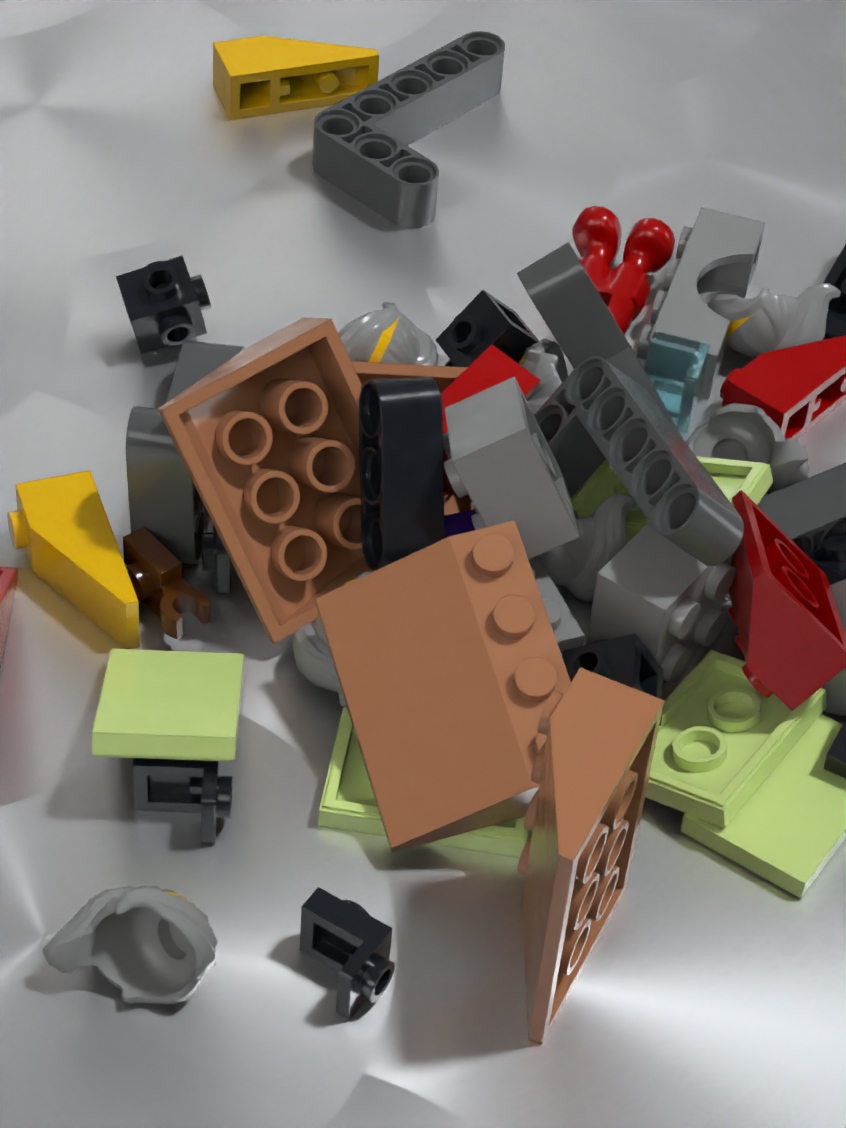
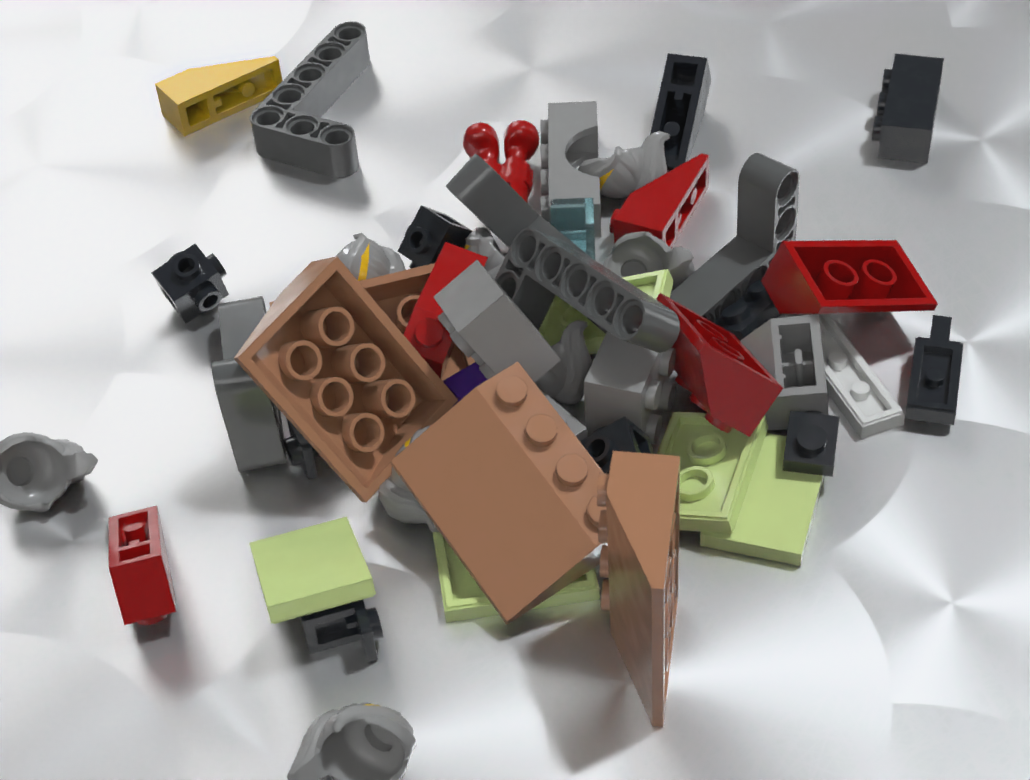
camera: 10 degrees left, 0 degrees up
yellow slope [7,470,139,649] -> none
reddish brown plate [123,527,210,639] -> none
black bracket [300,887,395,1020] -> none
black beam [359,377,445,571] -> none

